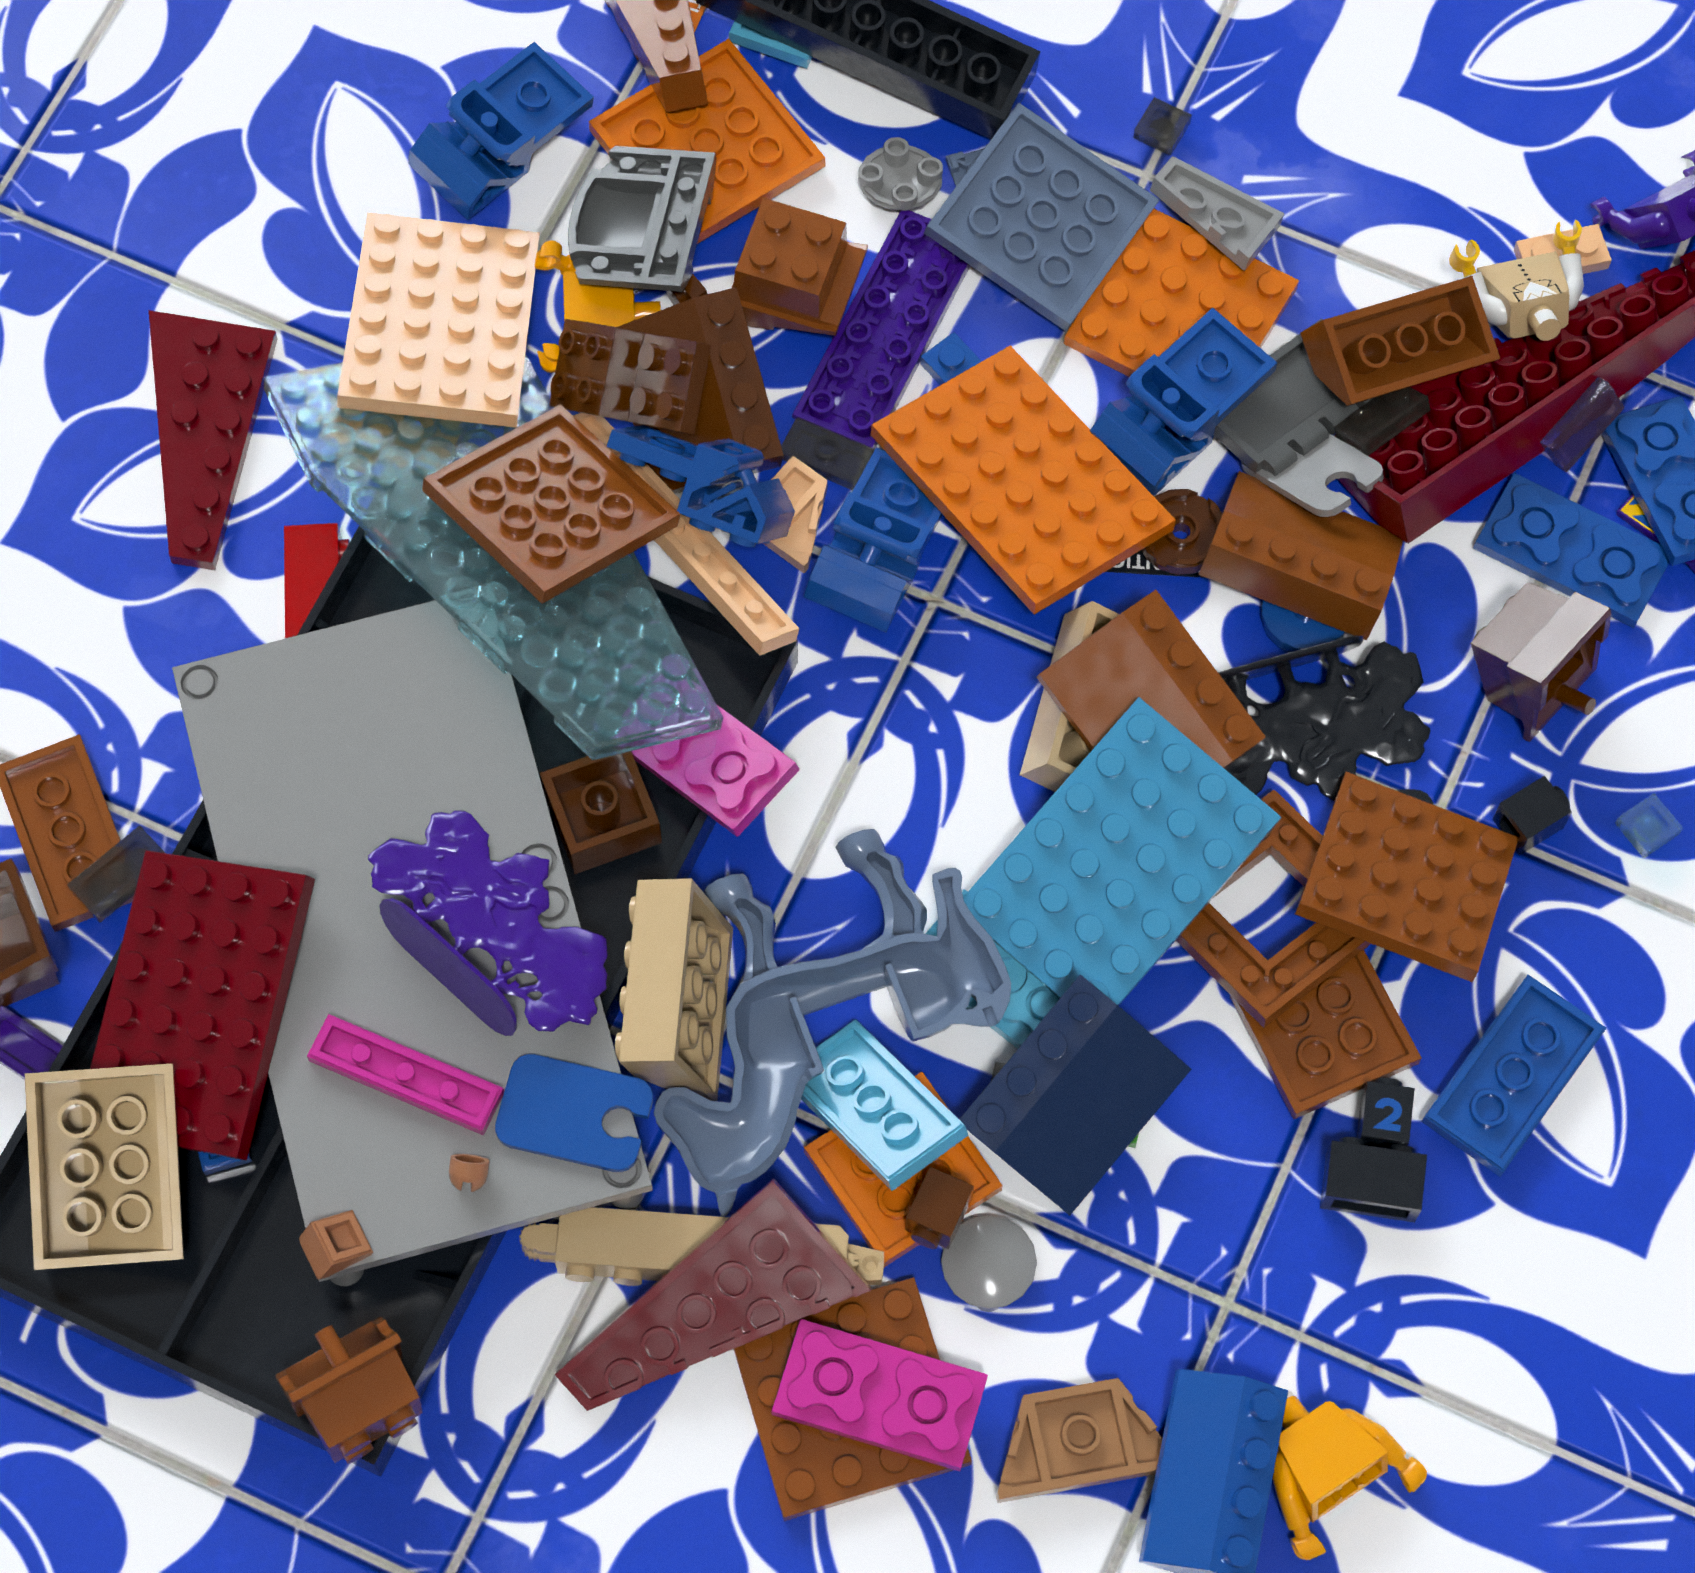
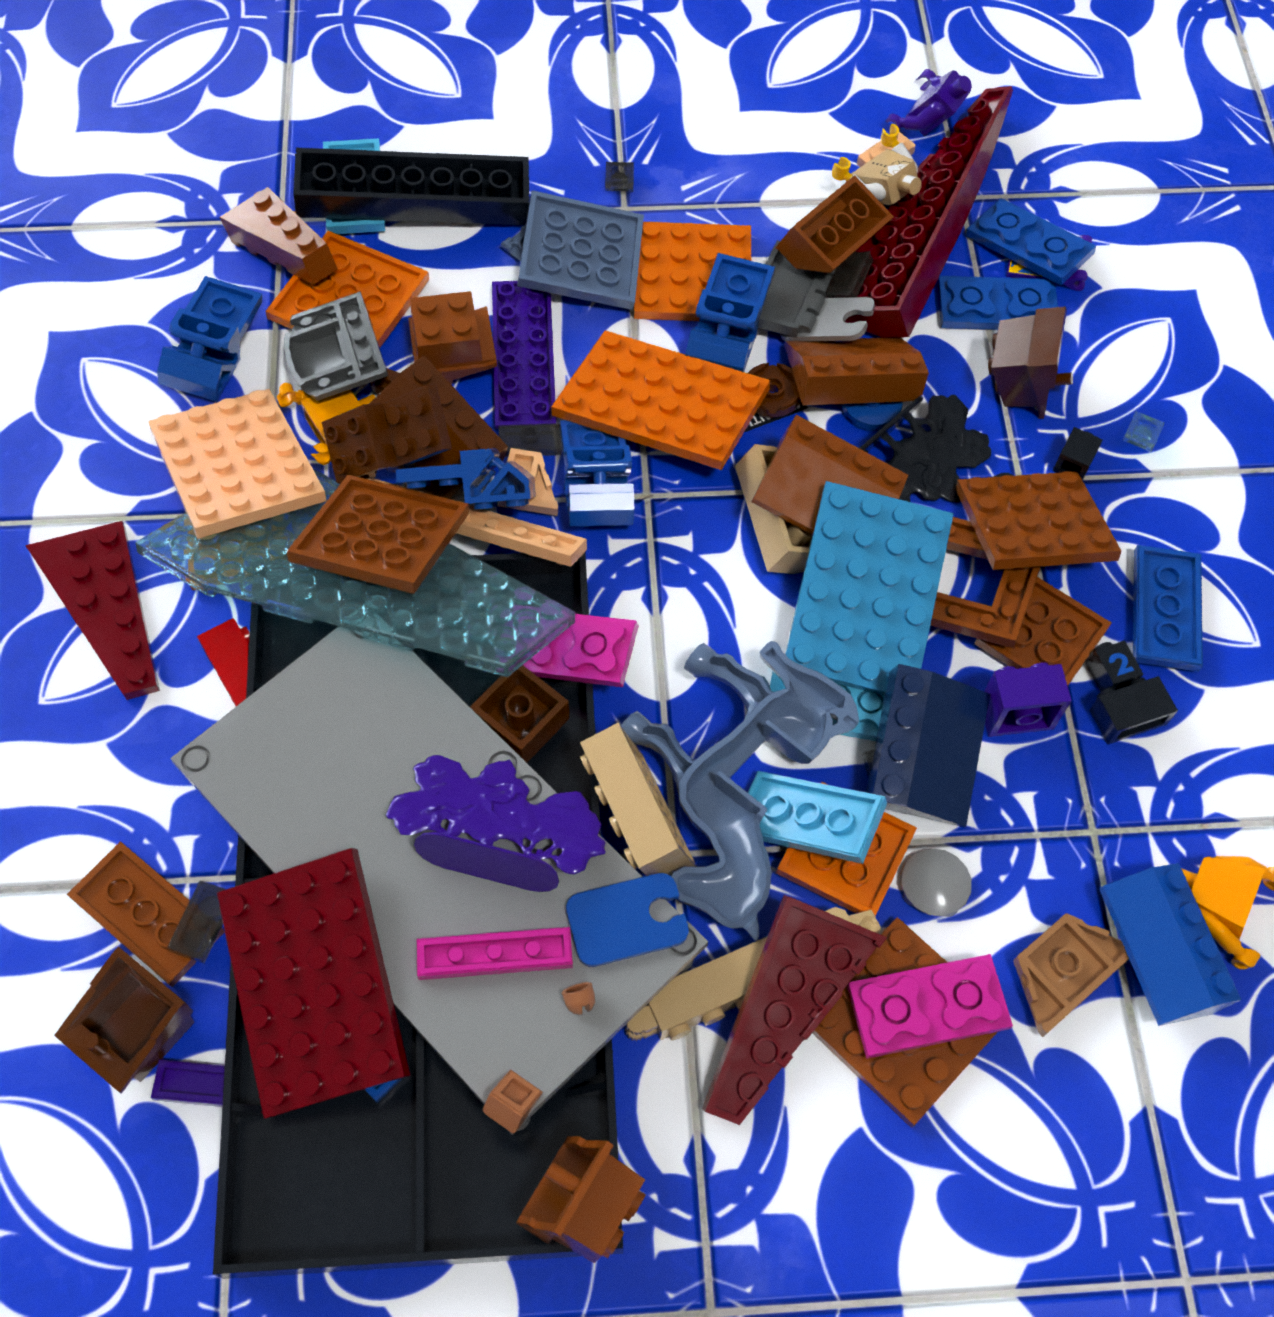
camera: 30 degrees left, 5 degrees down
tan slope [25,1063,184,1270] -> none
light grey dish [858,137,943,211] -> none
reddish brown brick [905,1166,974,1250] -> none
blue plate [920,332,982,385] -> none
light grey wing [1150,156,1284,271] -> none
clear purple tile [1540,377,1625,472] -> none
none -> dark purple brick [984,663,1072,737]

